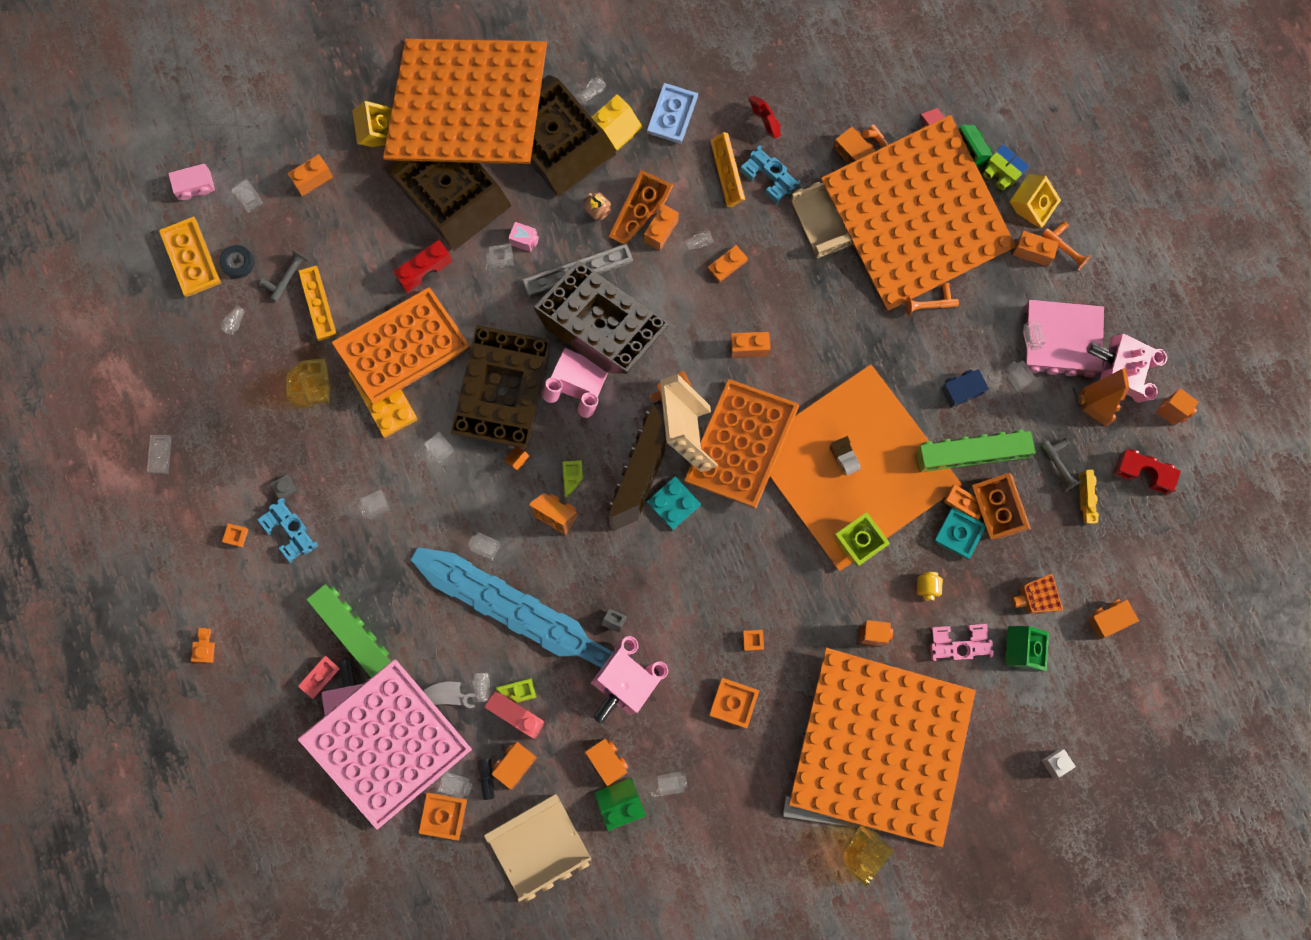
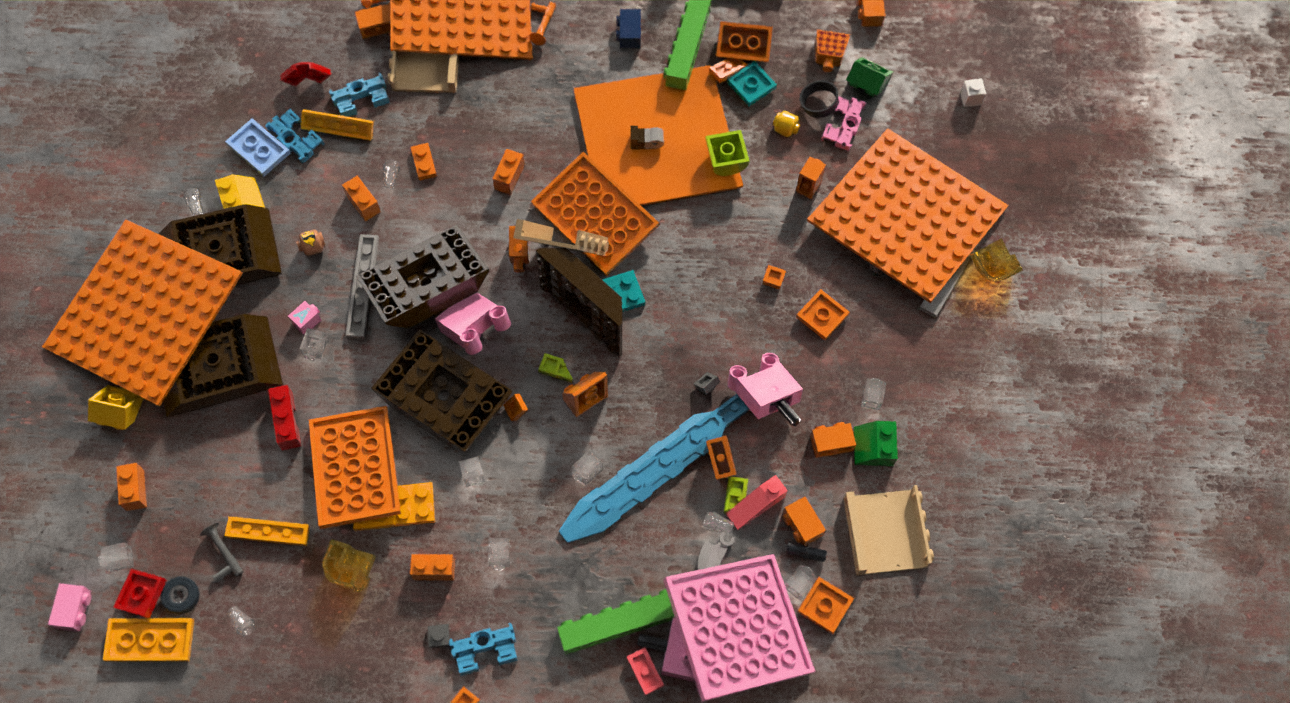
camera: 65 degrees left, 10 degrees down
orange wedge [609,169,673,244] -> none
none -> red plate [113,569,167,619]
none -> dark azure piece [265,109,325,163]
none -> orange brick [410,554,455,581]
none -> orange brick [706,435,737,480]
none -> black tyre [799,80,838,118]

